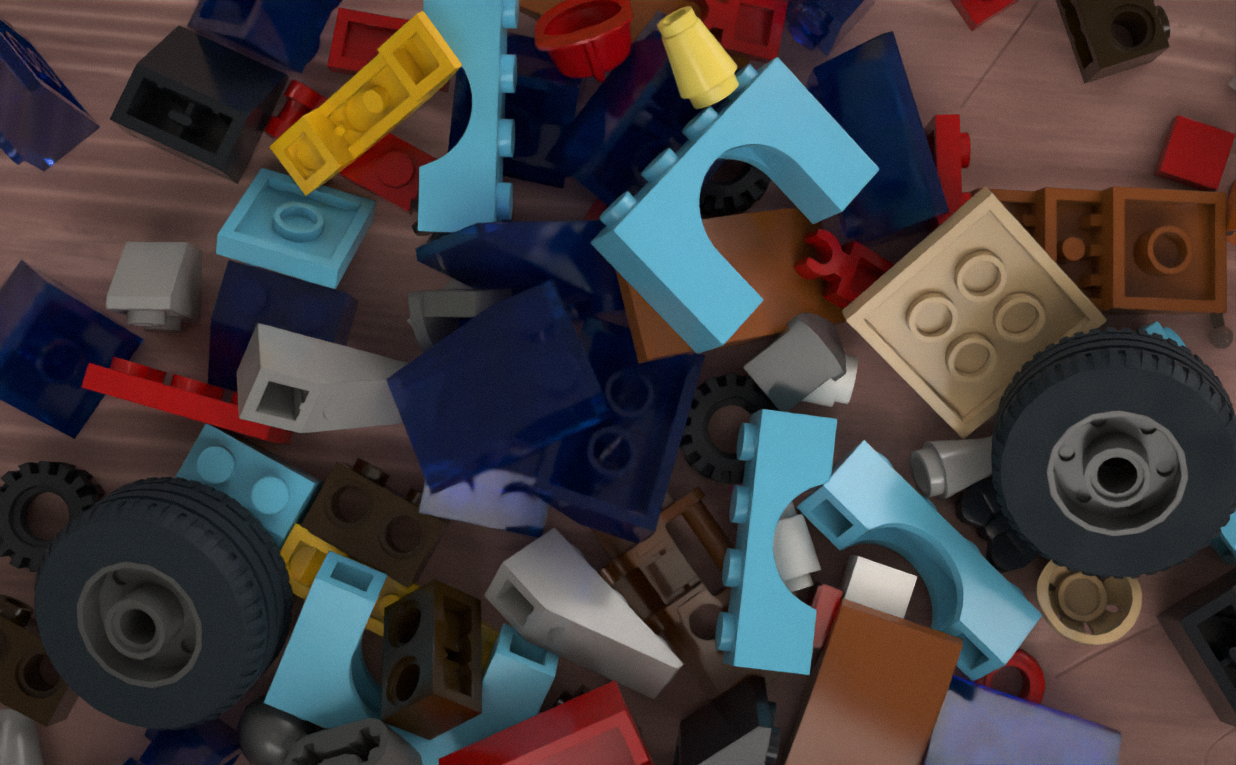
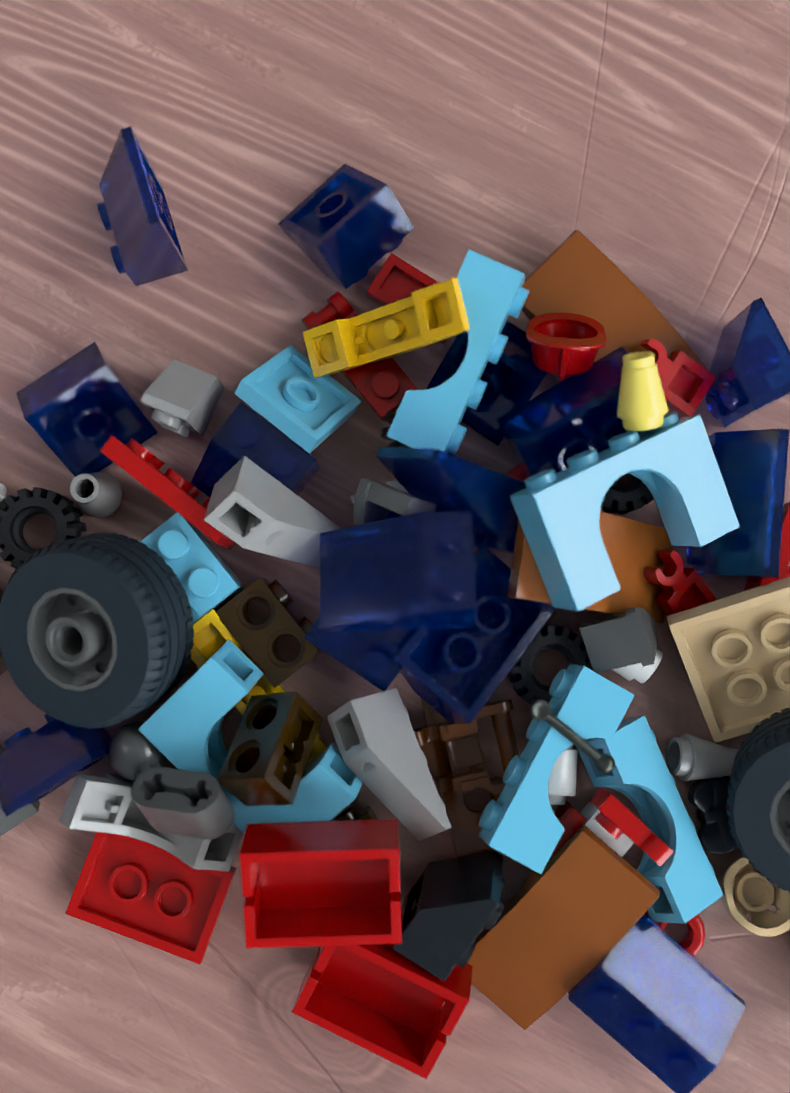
camera: 20 degrees right, 0 degrees up
black slope [110,25,289,184] -> none
none -> light grey cone [70,472,122,518]
none -> pearl dark grey hinge [529,699,615,774]
none -> red plate [589,787,674,867]

